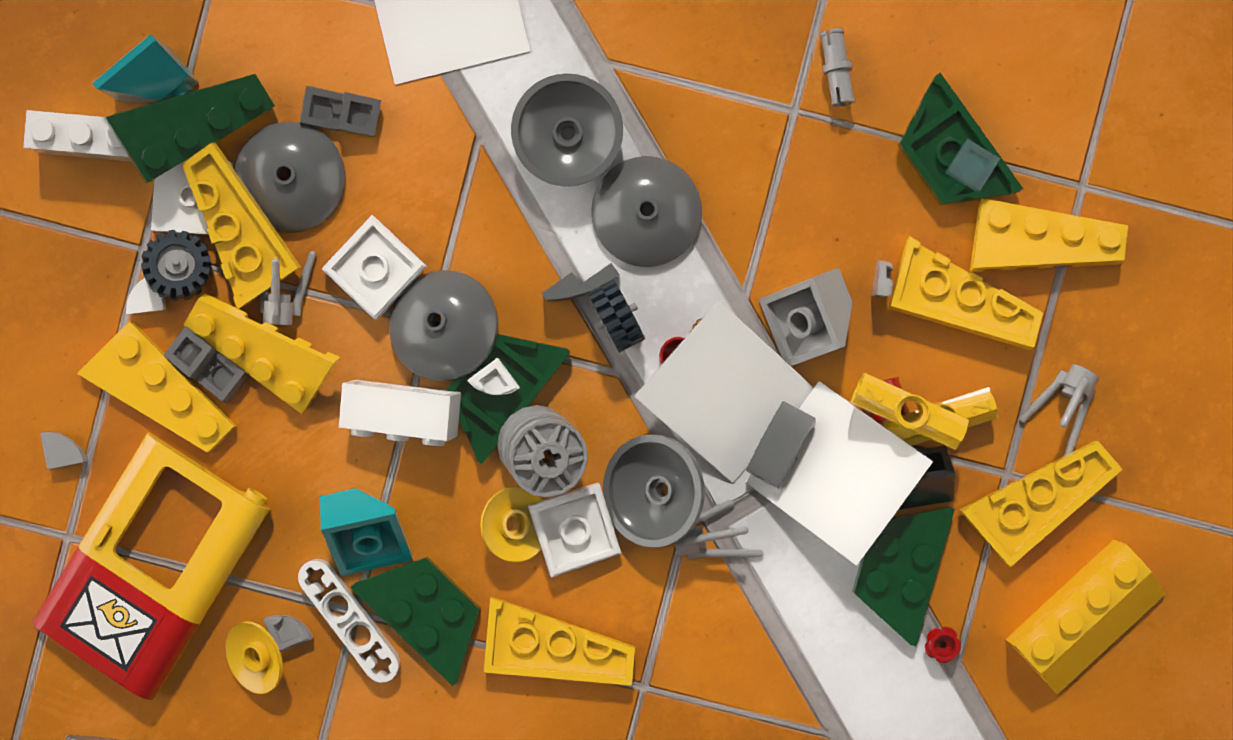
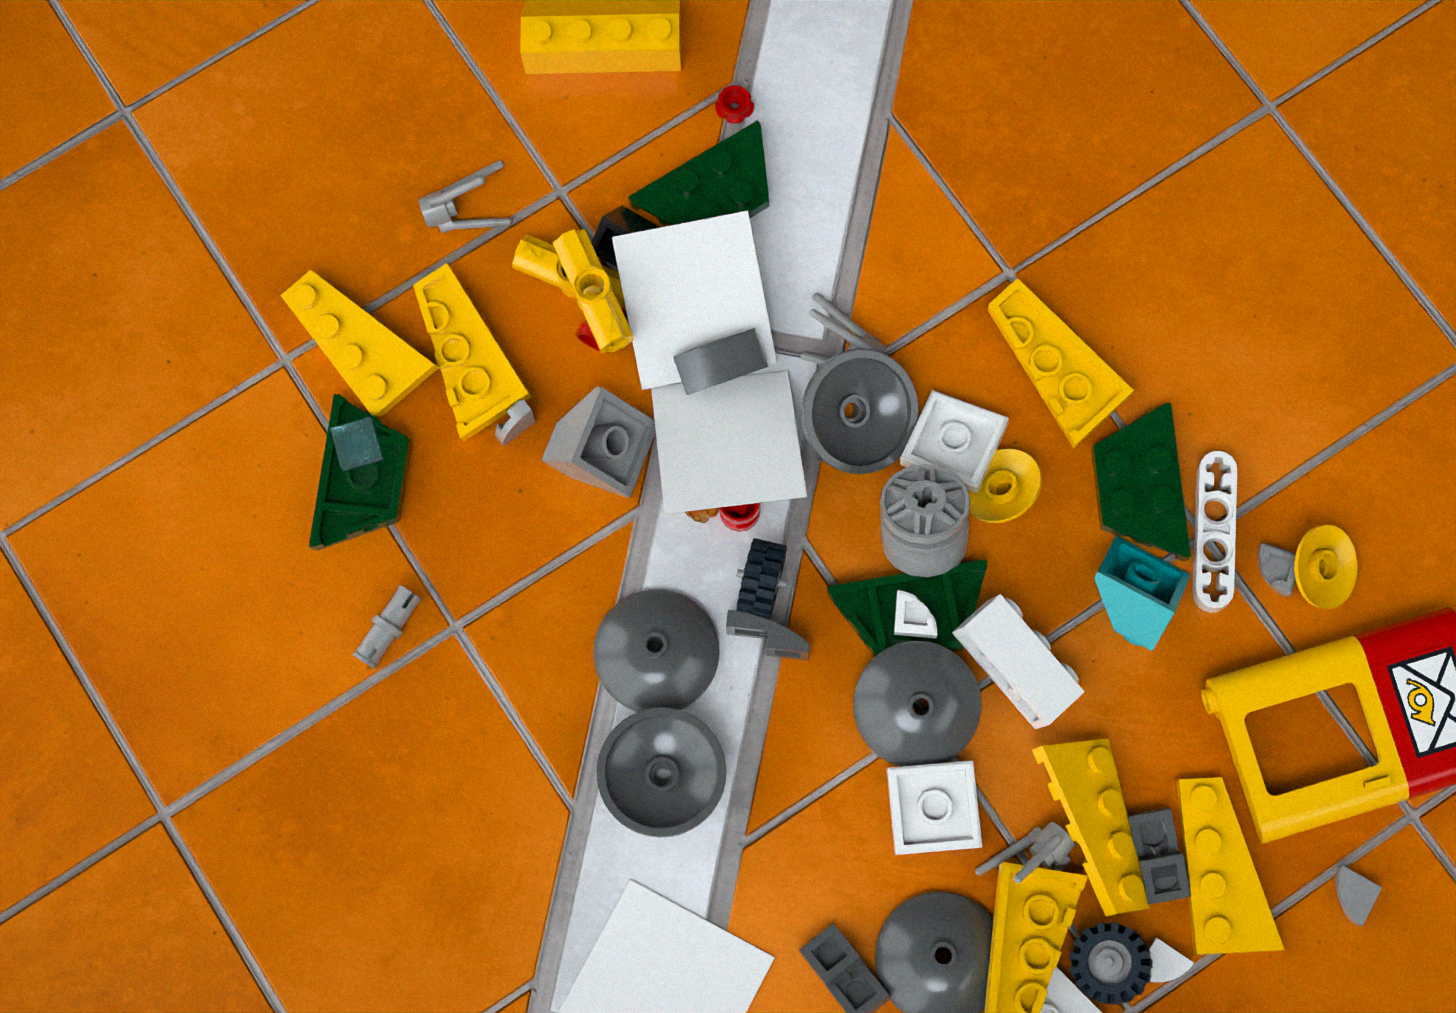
camera: 140 degrees left, 15 degrees down
yellow wing [959,441,1123,567] -> none

